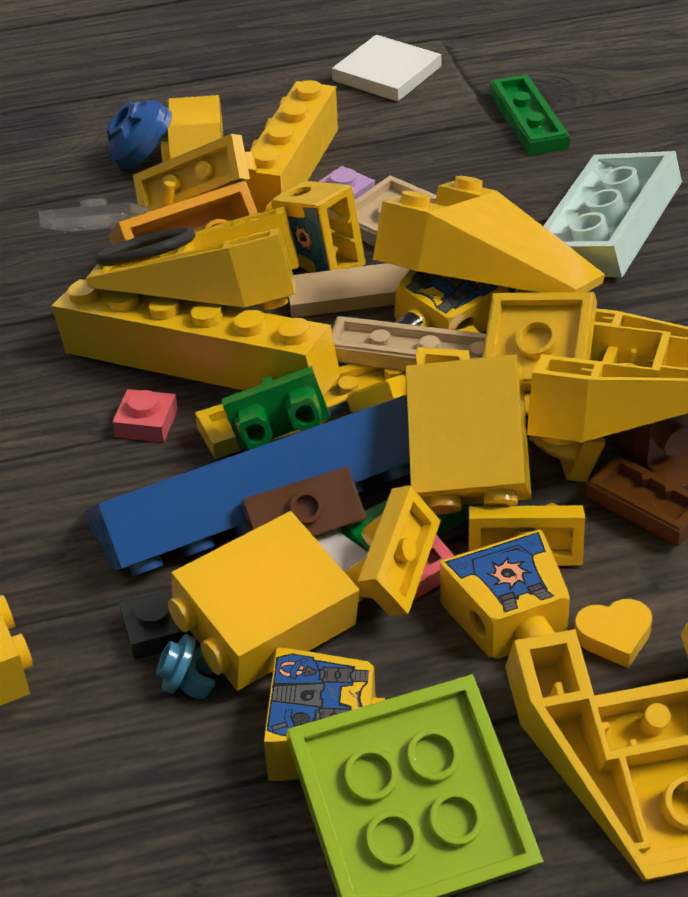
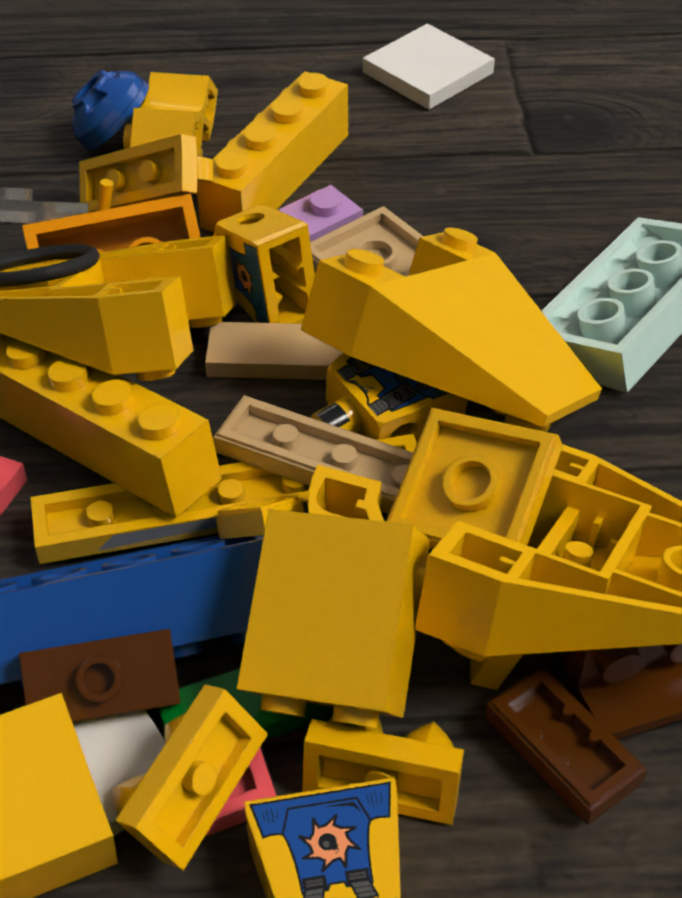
camera: 10 degrees right, 5 degrees up
green hips [222,366,331,450] -> none
green tile [489,74,570,156] -> none

